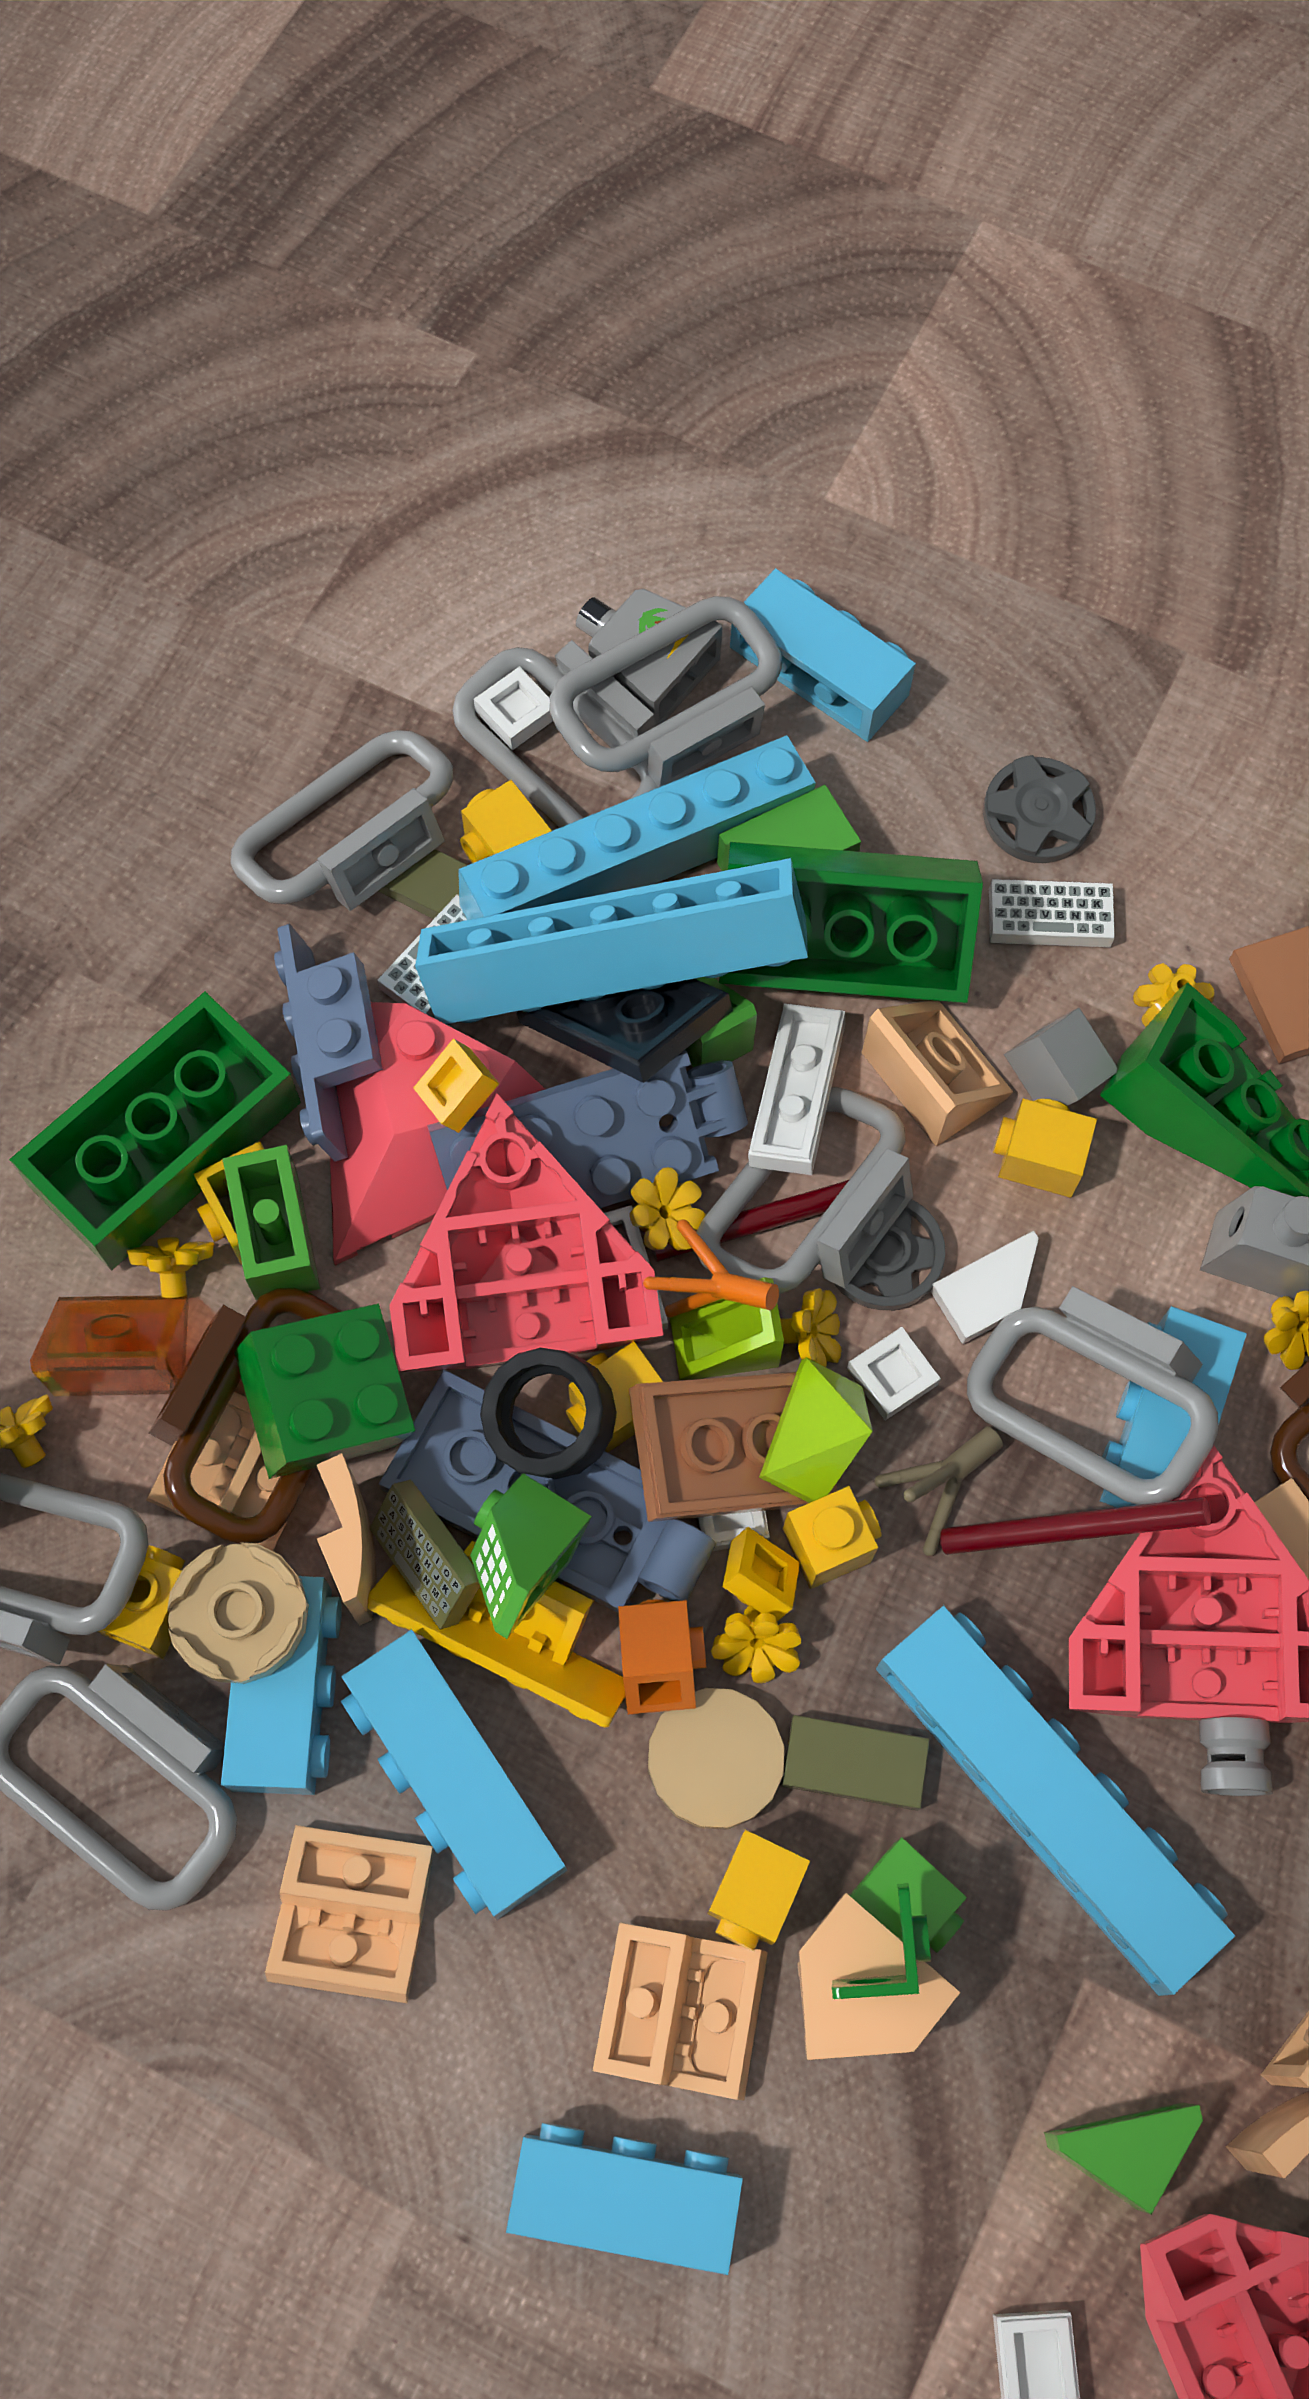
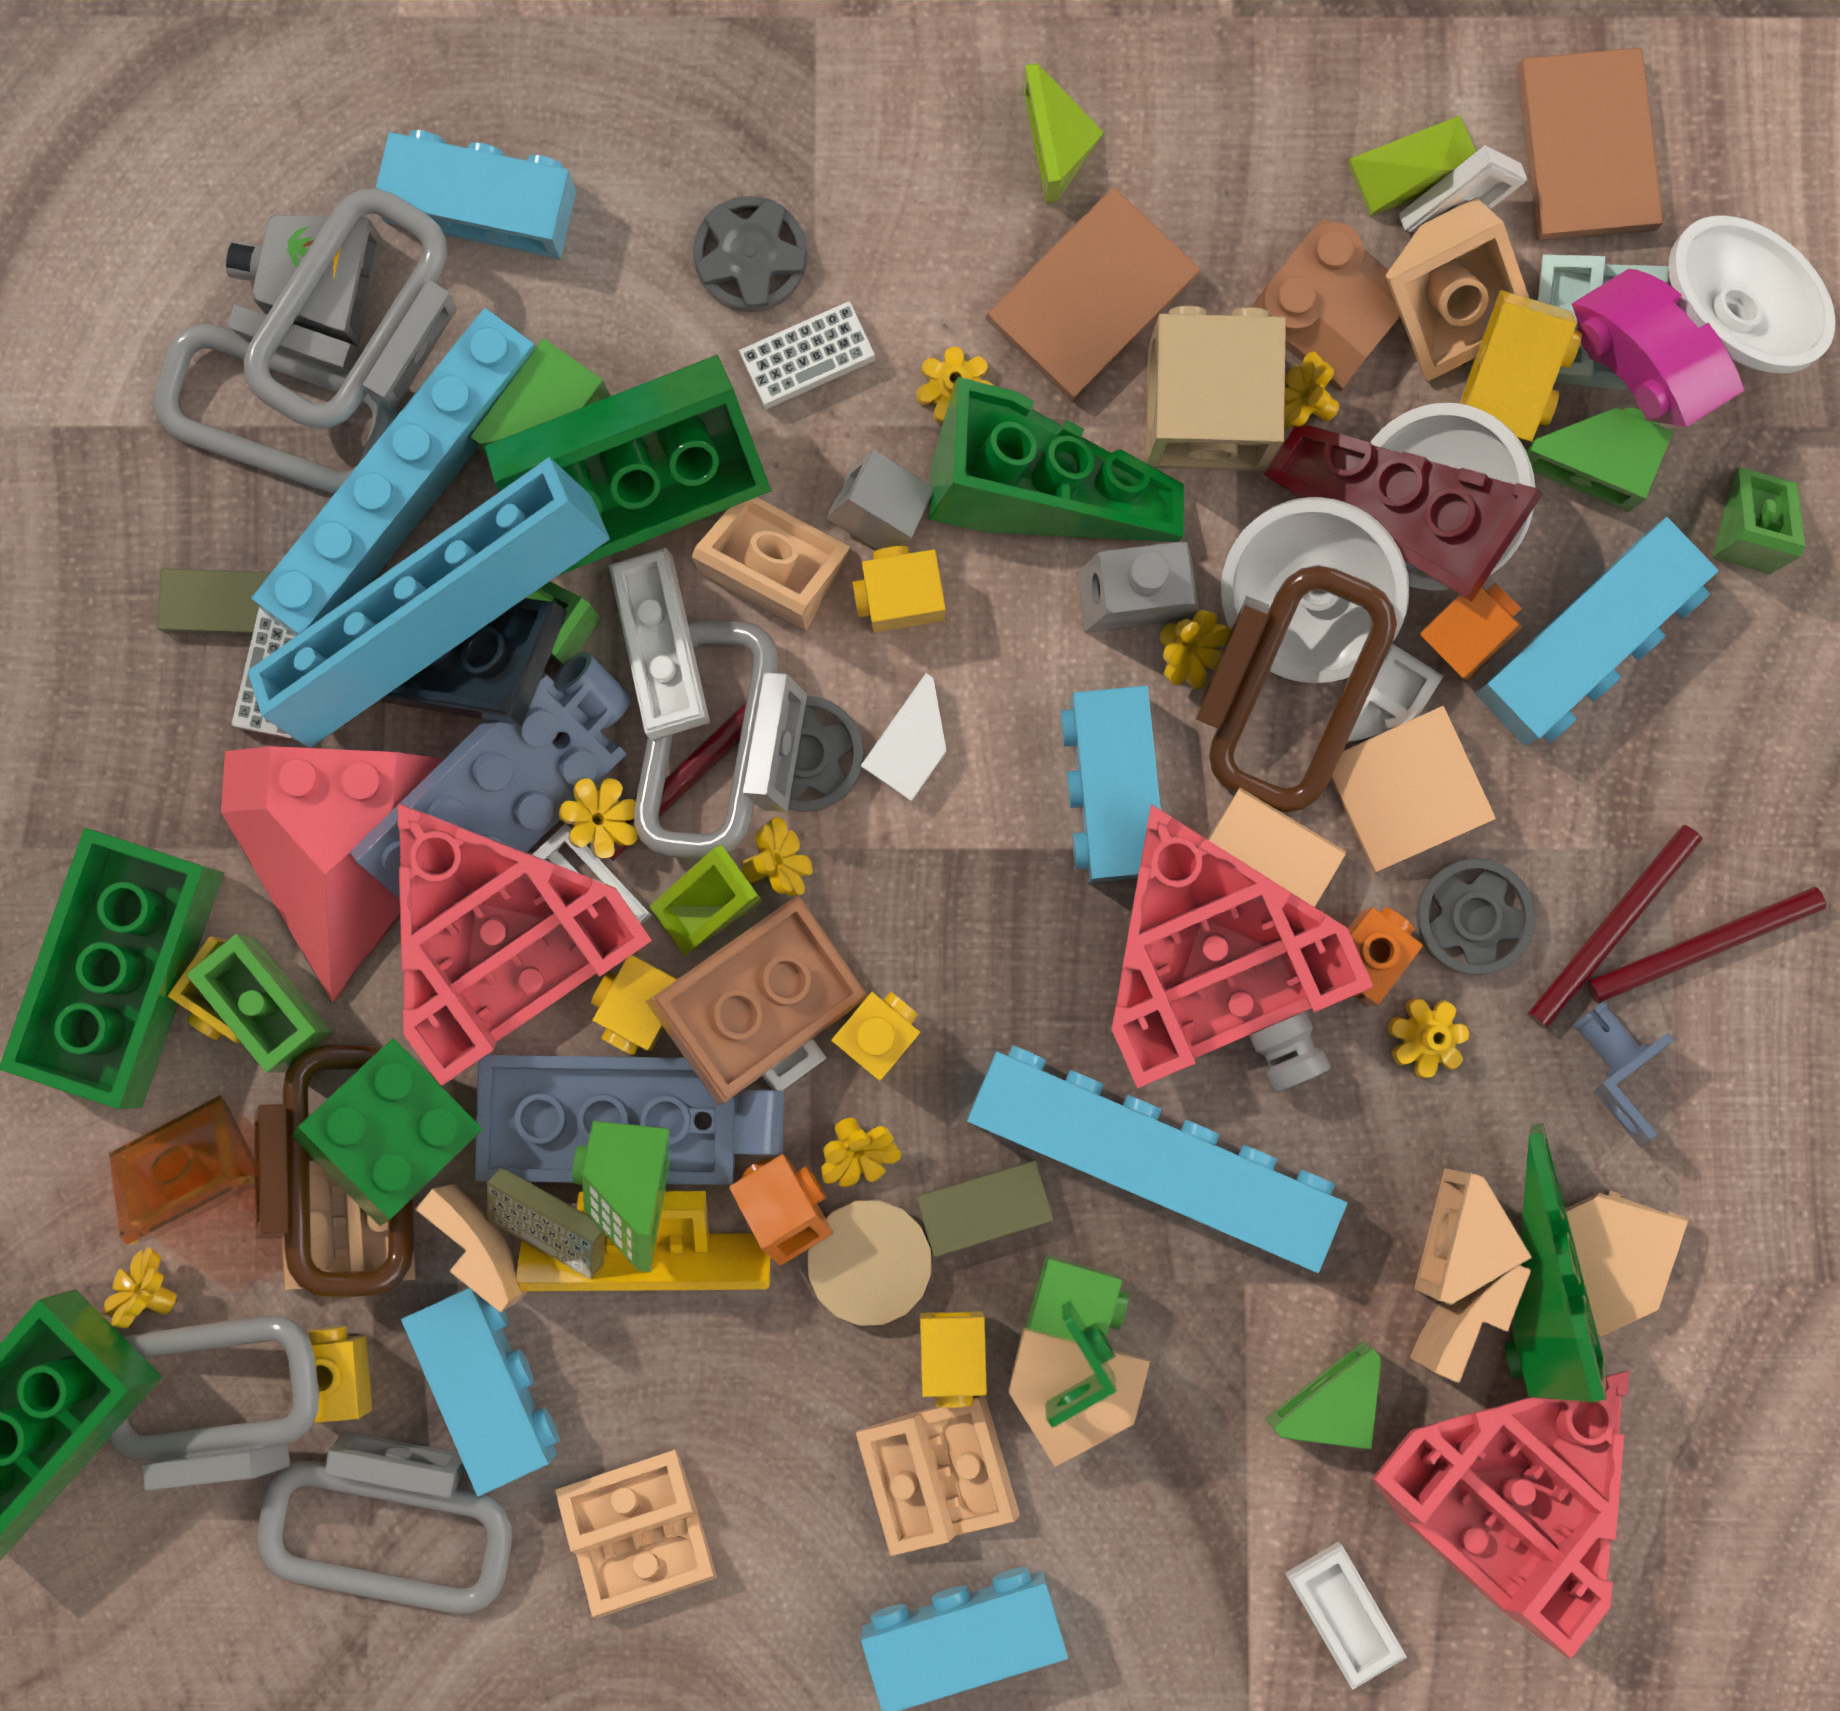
camera: 25 degrees left, 15 degrees up
yellow plant [127,1237,214,1298] -> none
tan tile [167,1543,309,1684] -> none
light grey bar [231,730,454,911] -> none
sand blue bracket [274,924,383,1162] -> none
medium azure brick [341,1629,567,1920] -> none
yellow plate [413,1039,500,1133] -> none
yellow brick [460,780,552,863] -> none
white plate [474,666,553,751] -> none
black tyre [480,1347,617,1479] -> none
orange plant [643,1219,779,1317] -> none
yellow plate [722,1527,800,1621] -> none
lime slope [759,1357,873,1503] -> none
white plate [847,1327,941,1421] -> none
dark tan plant [874,1426,1003,1556] -> none
dark red bar [940,1497,1211,1555] -> none
light grey bar [967,1286,1219,1505] -> none

